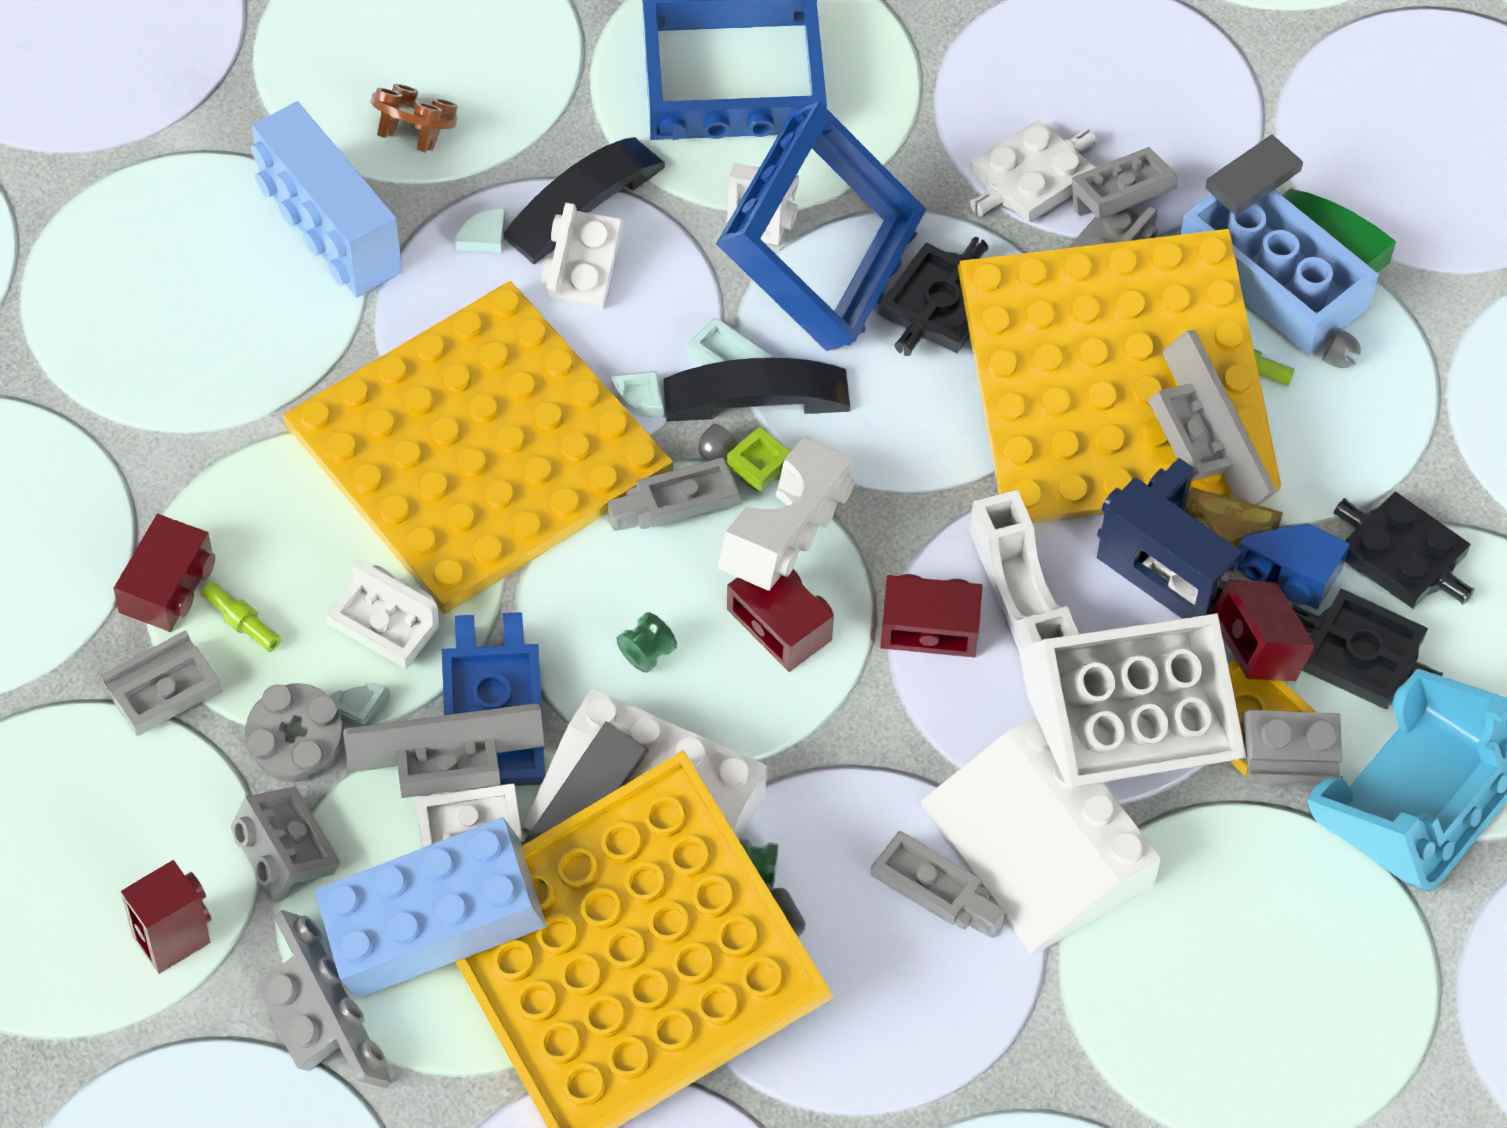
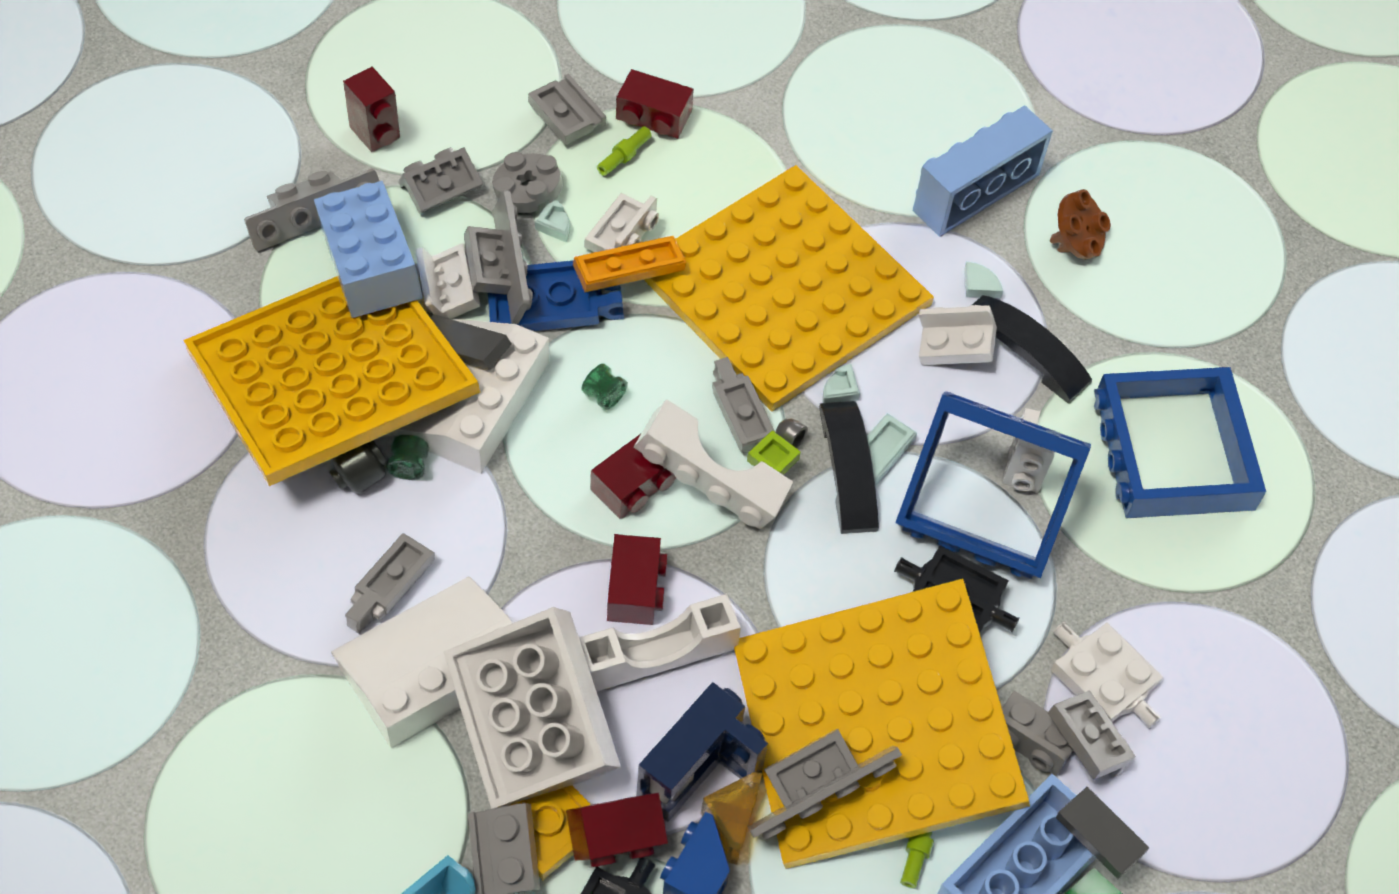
camera: 85 degrees right, 0 degrees up
none -> light orange tile [573,235,686,292]

